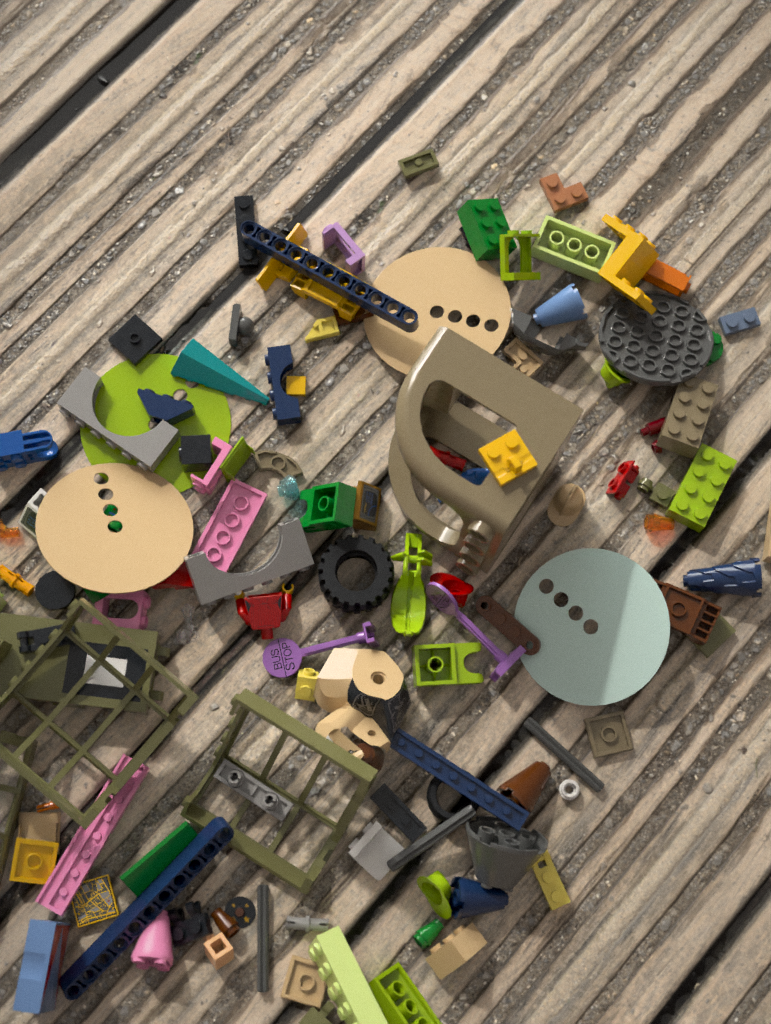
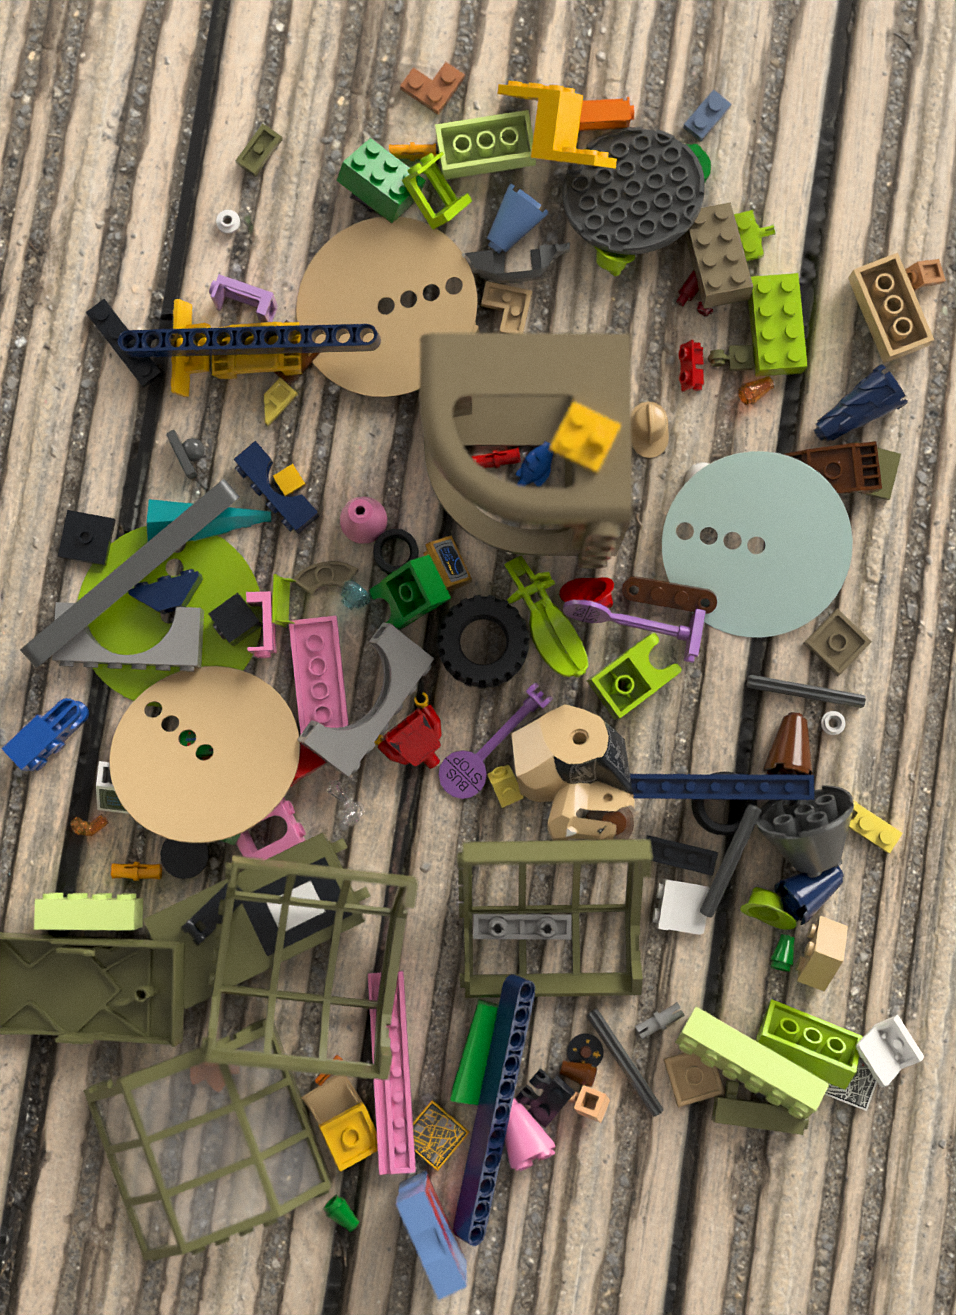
camera: 30 degrees left, 10 degrees up
none -> dark grey beam [20,479,240,668]
none -> white plate [216,210,240,234]
none -> bright pink cone [340,497,387,544]
none -> black tyre [373,528,419,575]
none -> light orange pin [389,142,436,161]
none -> lime plate [734,210,775,261]

